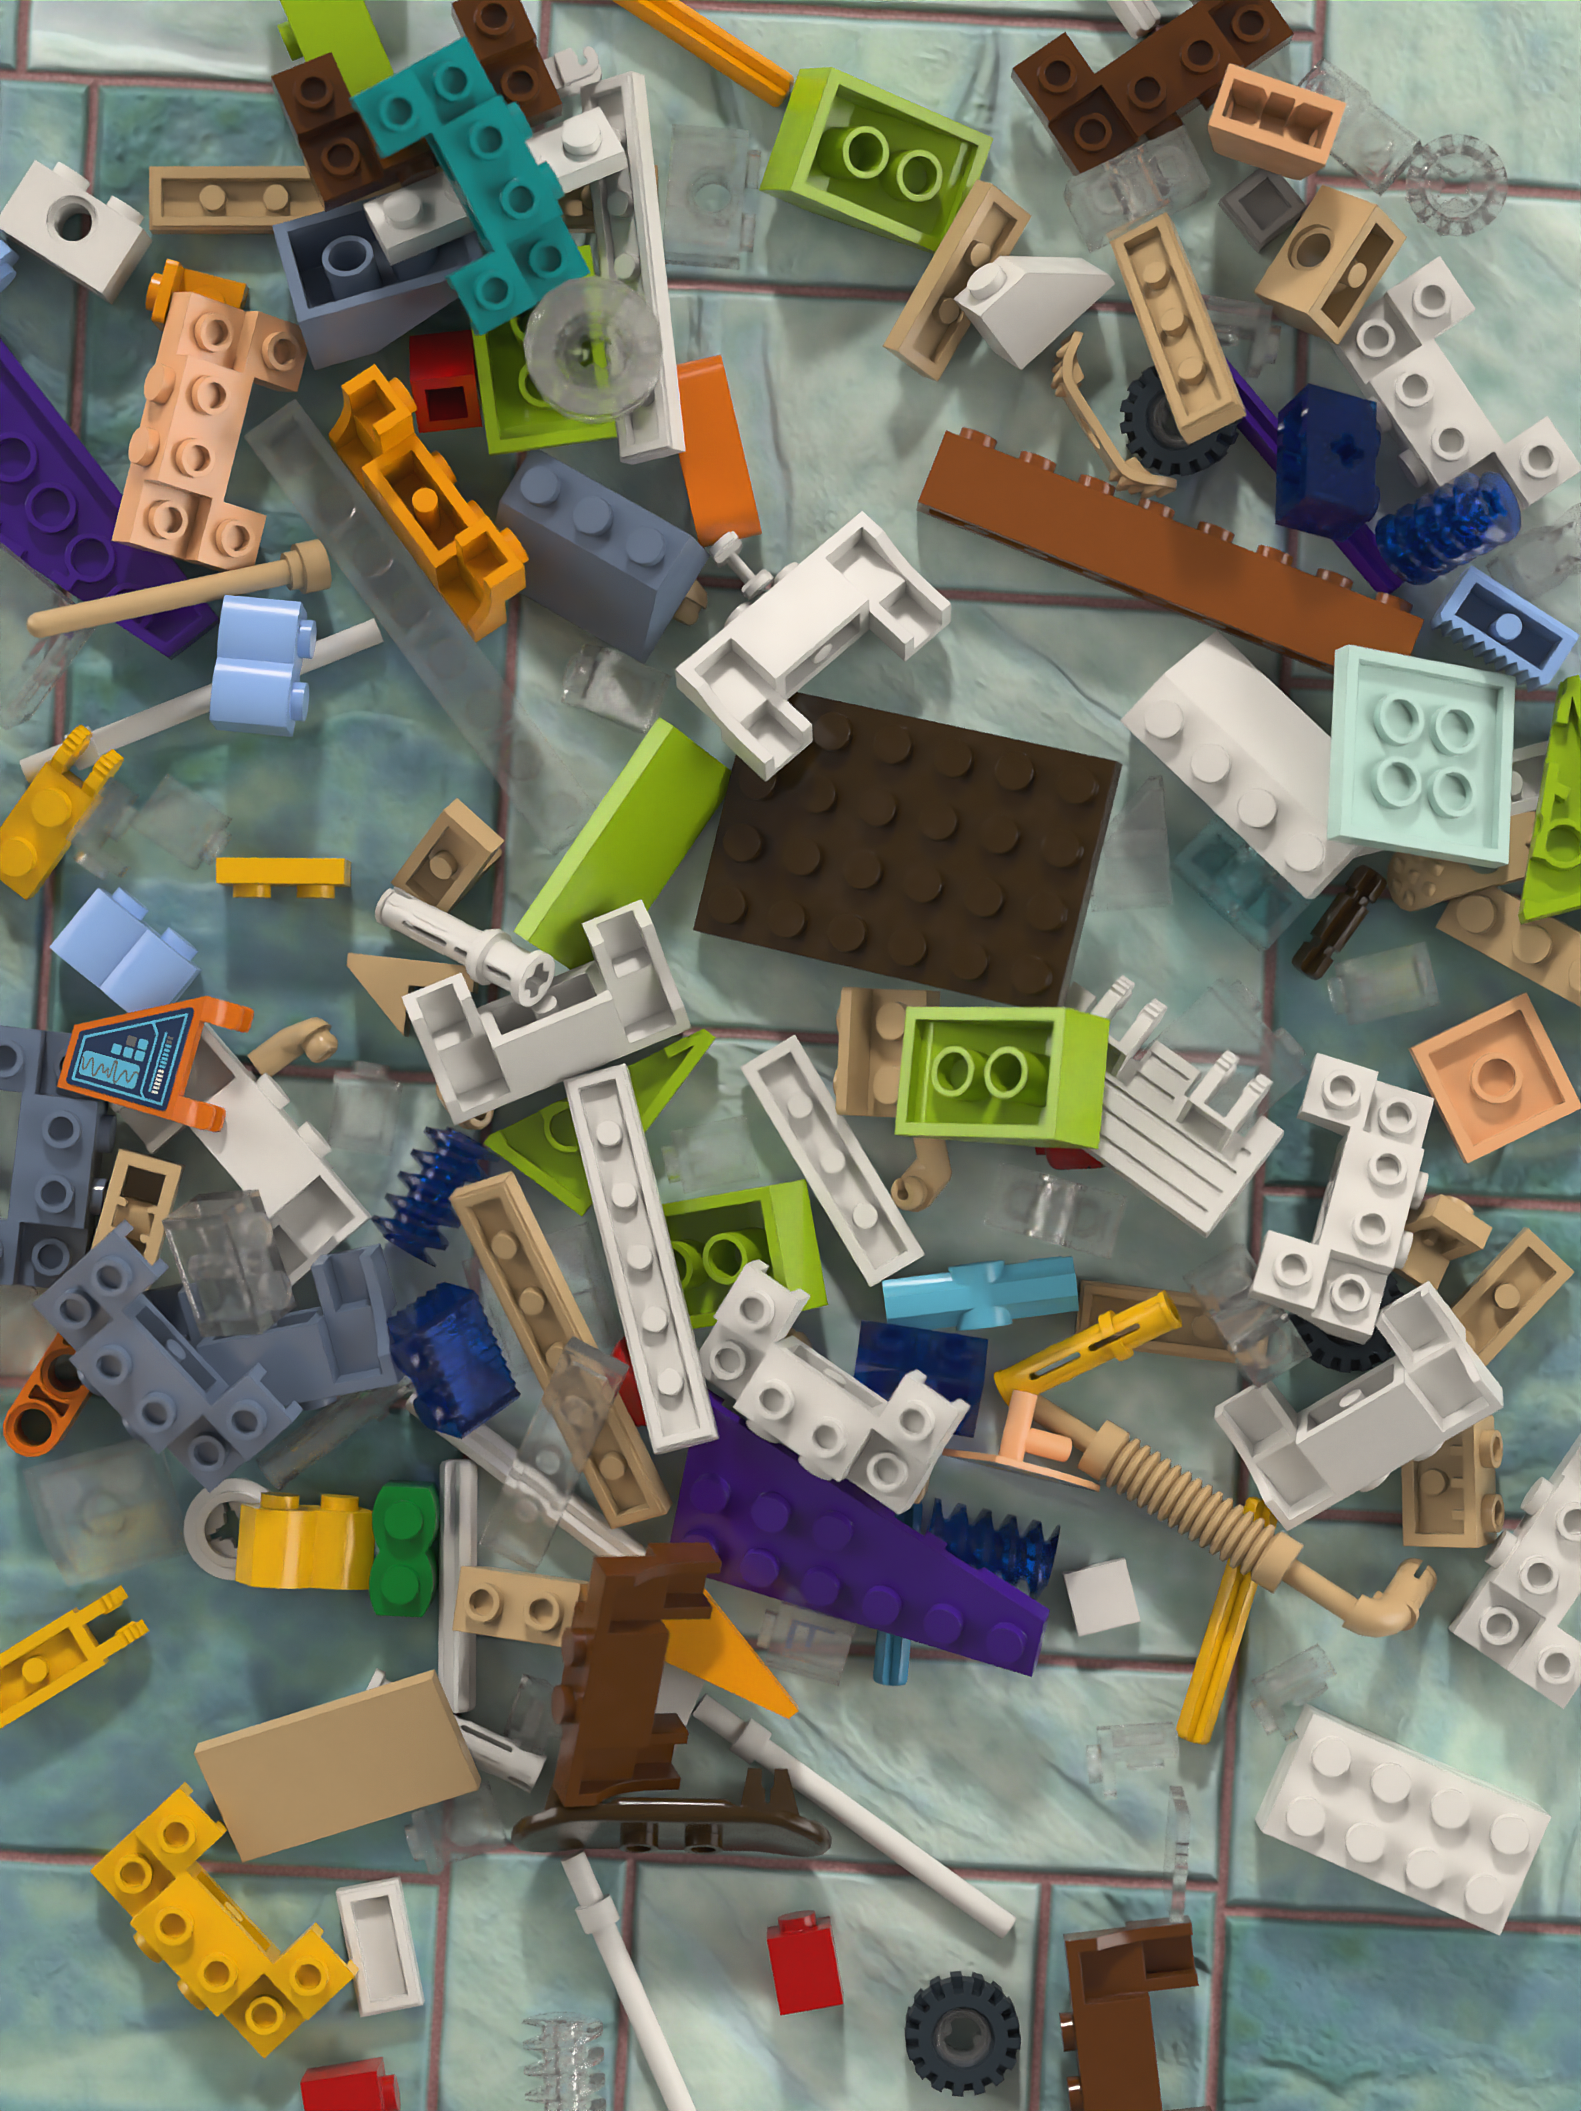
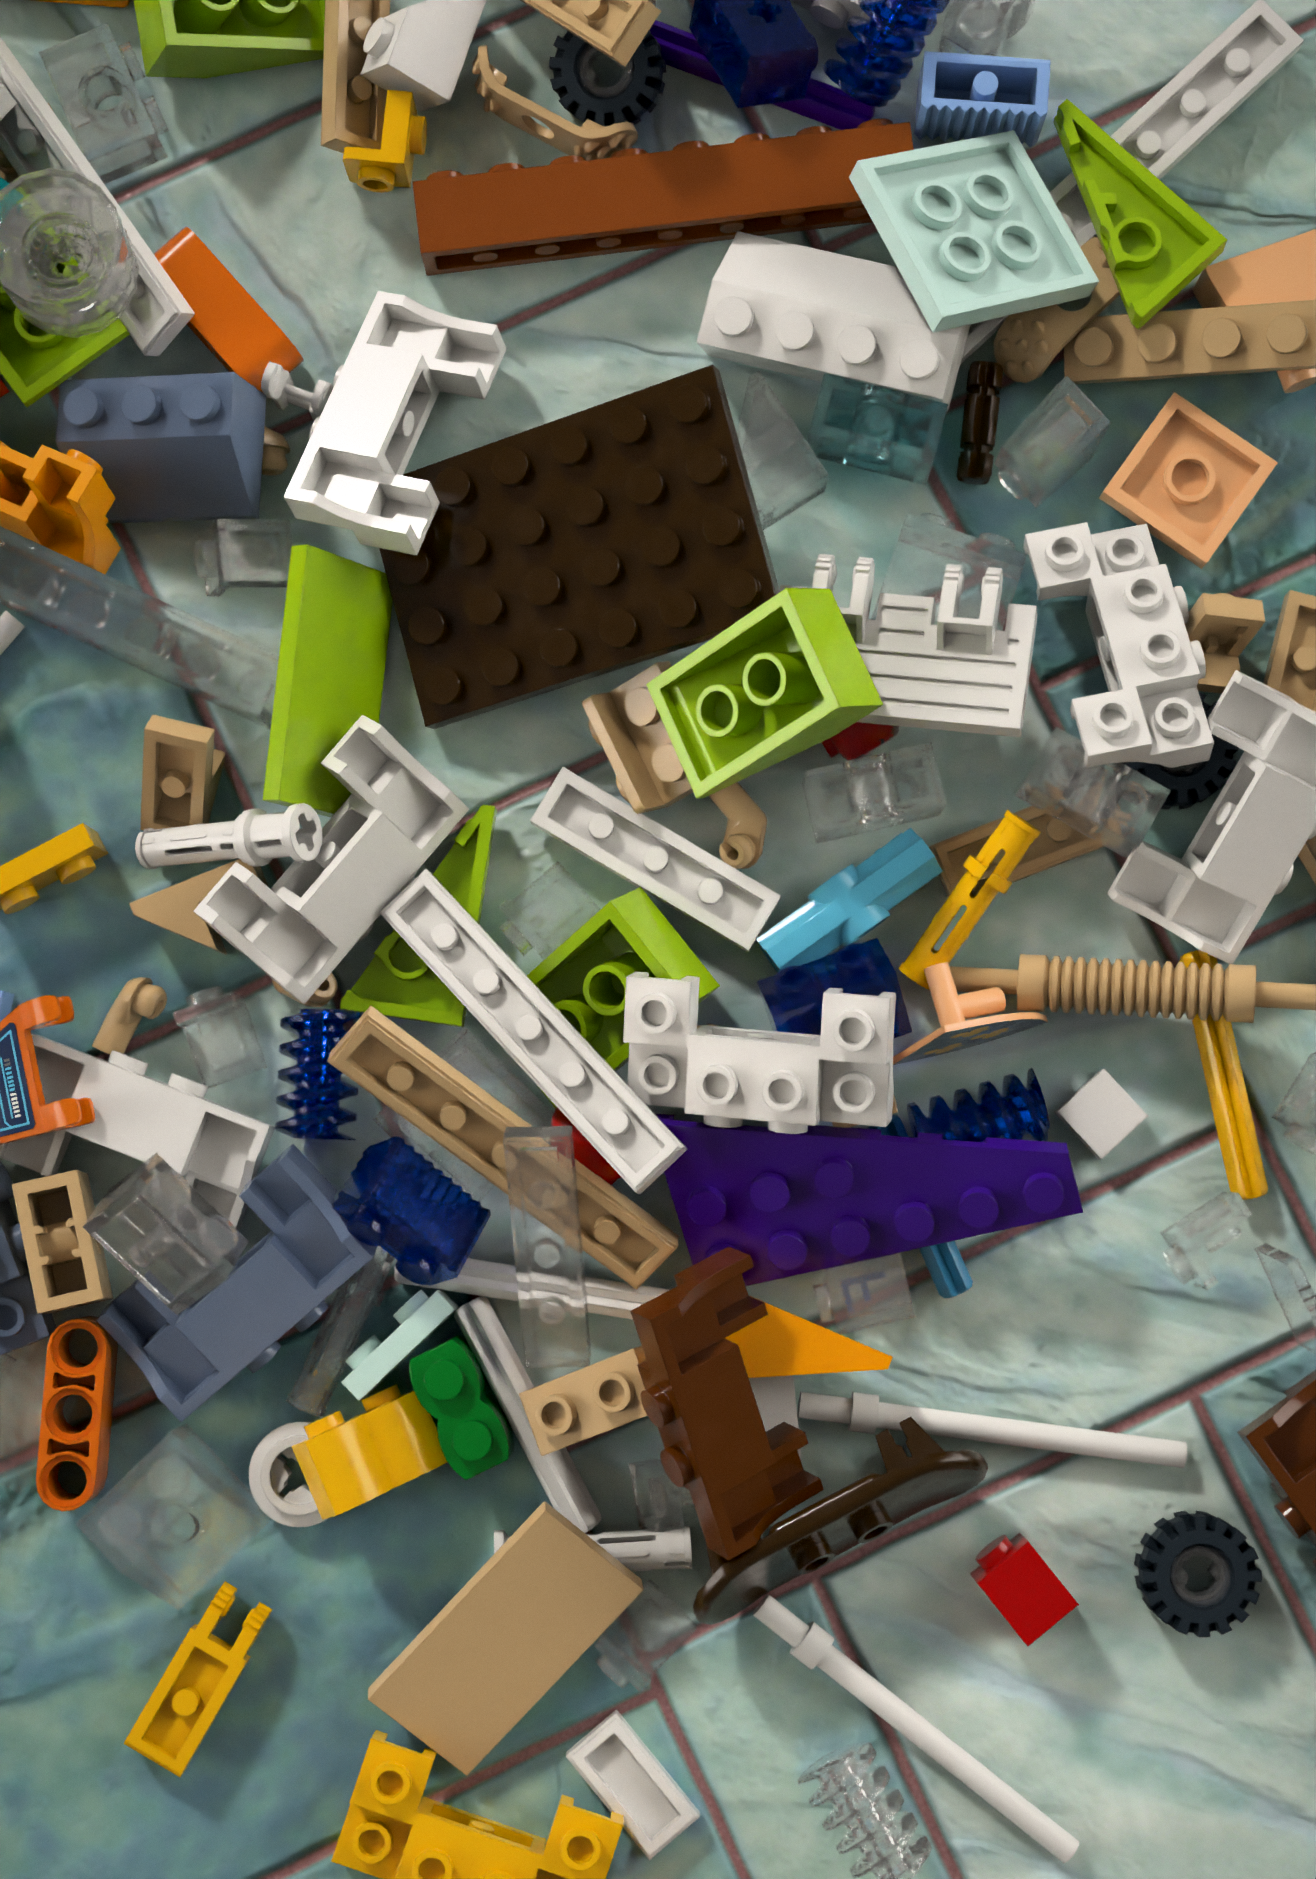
camera: 25 degrees left, 5 degrees down
sand blue bracket [32,1219,303,1493] -> none
none -> light aqua plate [341,1290,459,1401]
none -> yellow bracket [343,90,427,193]

